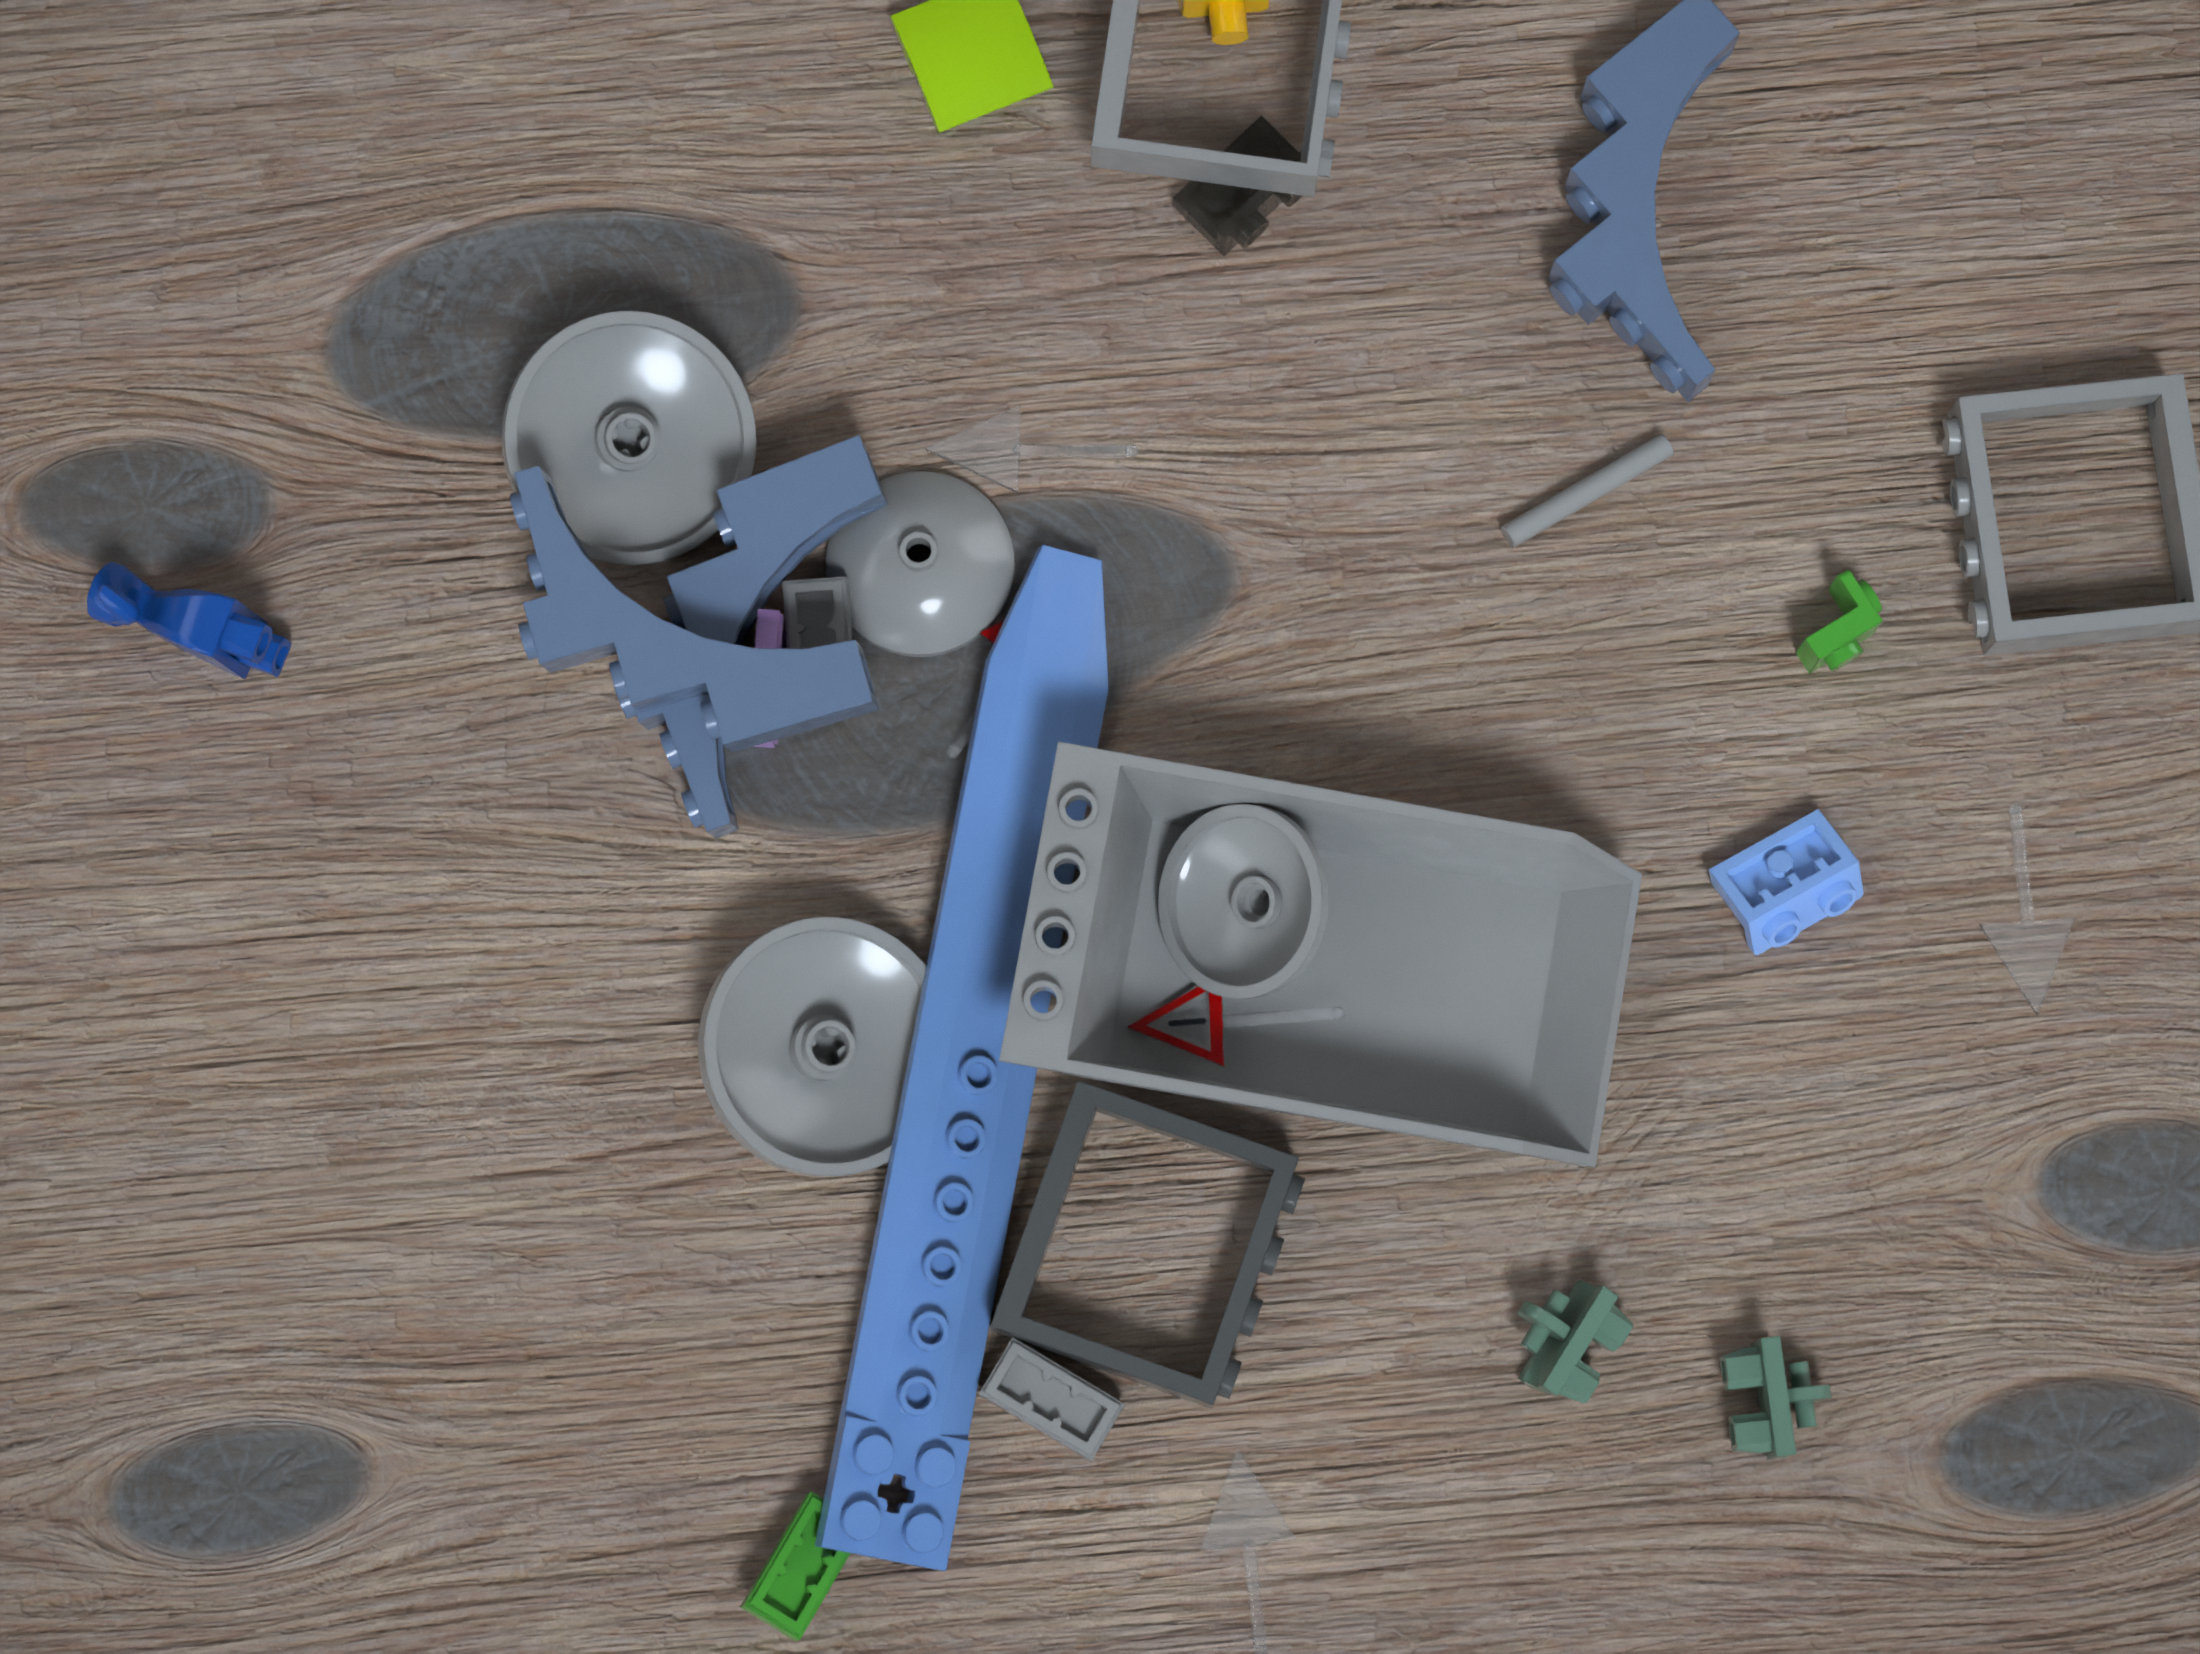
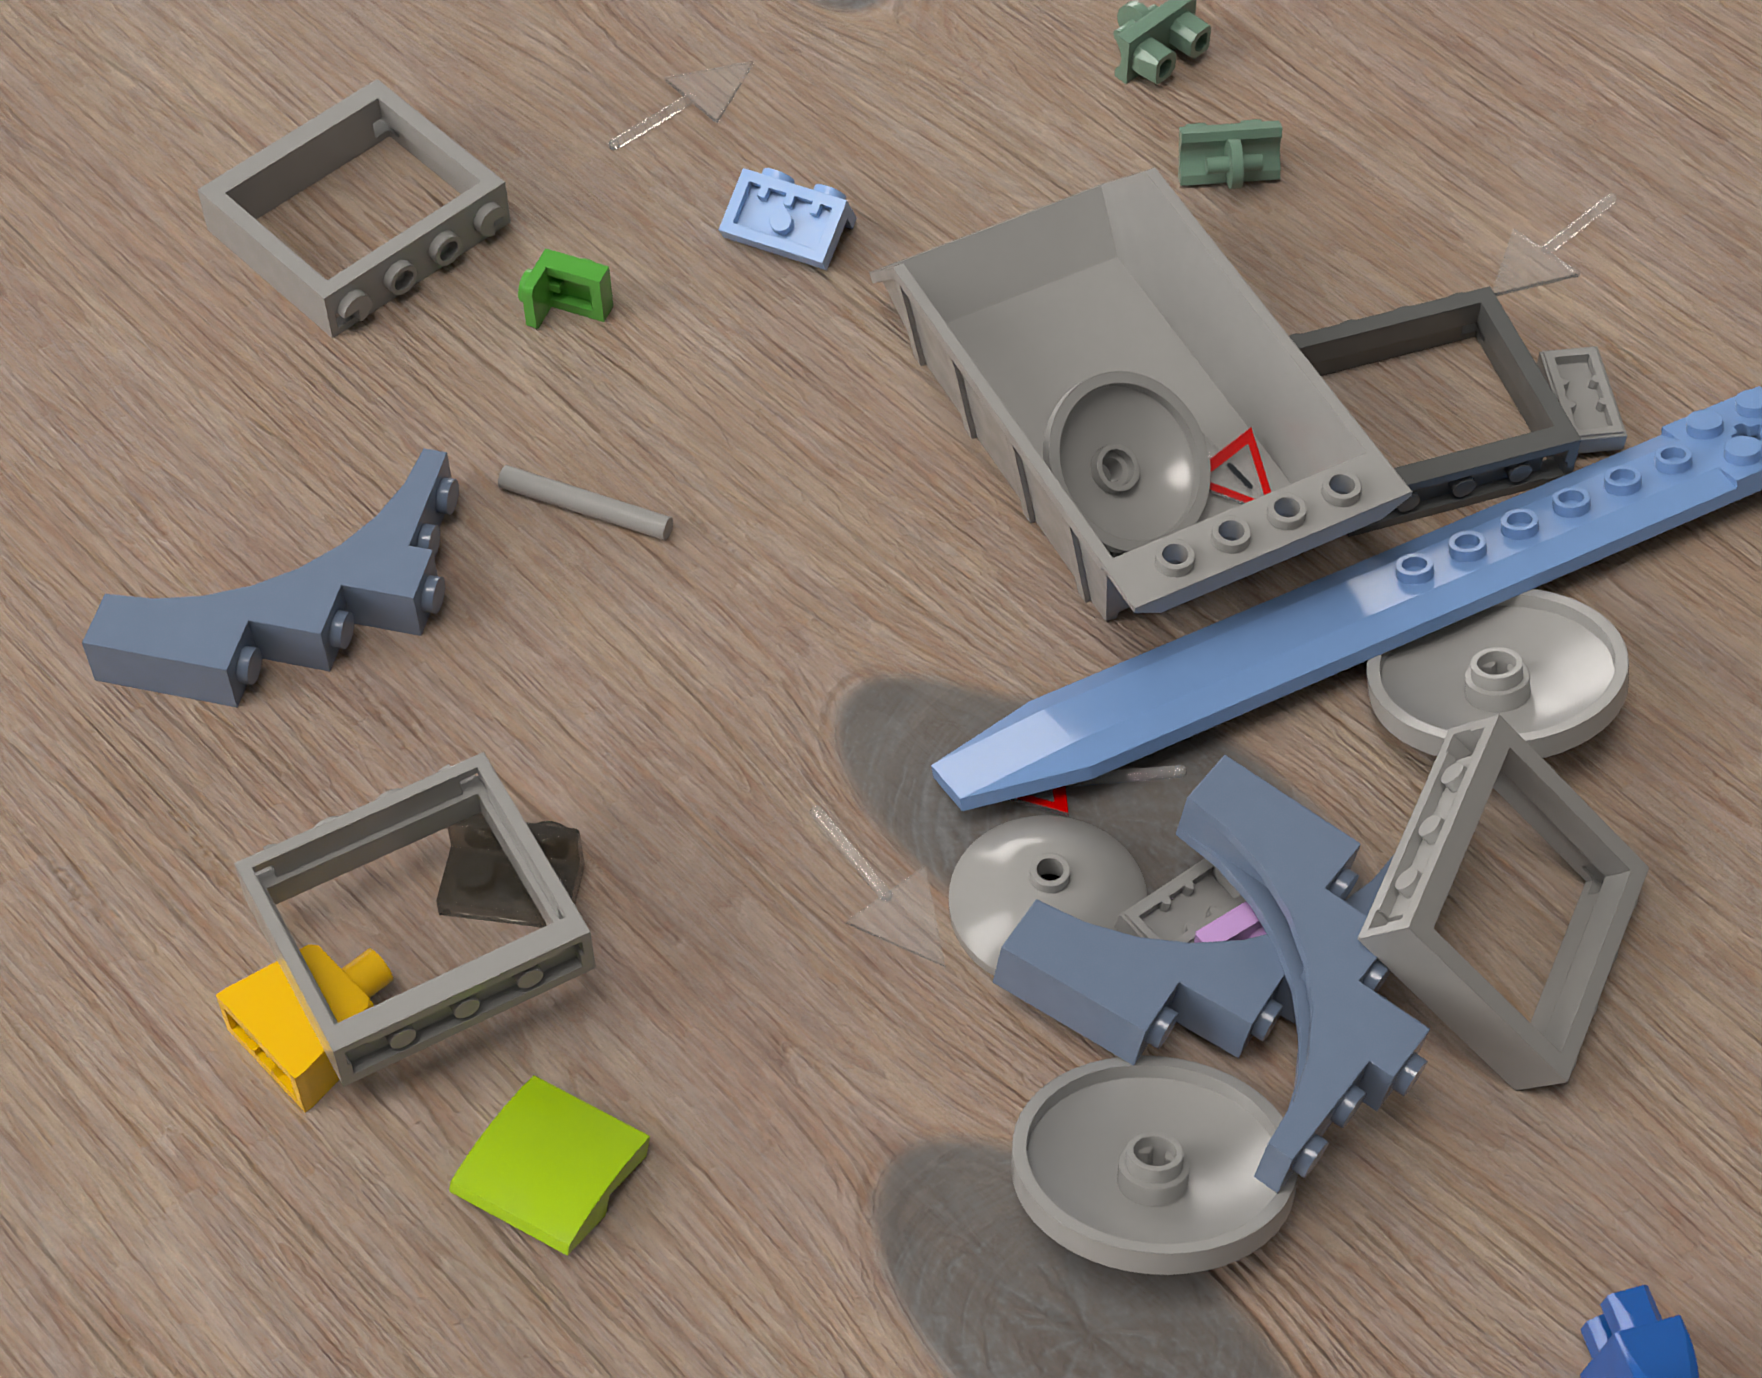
camera: 125 degrees left, 25 degrees down
none -> light grey window [1358,714,1649,1091]

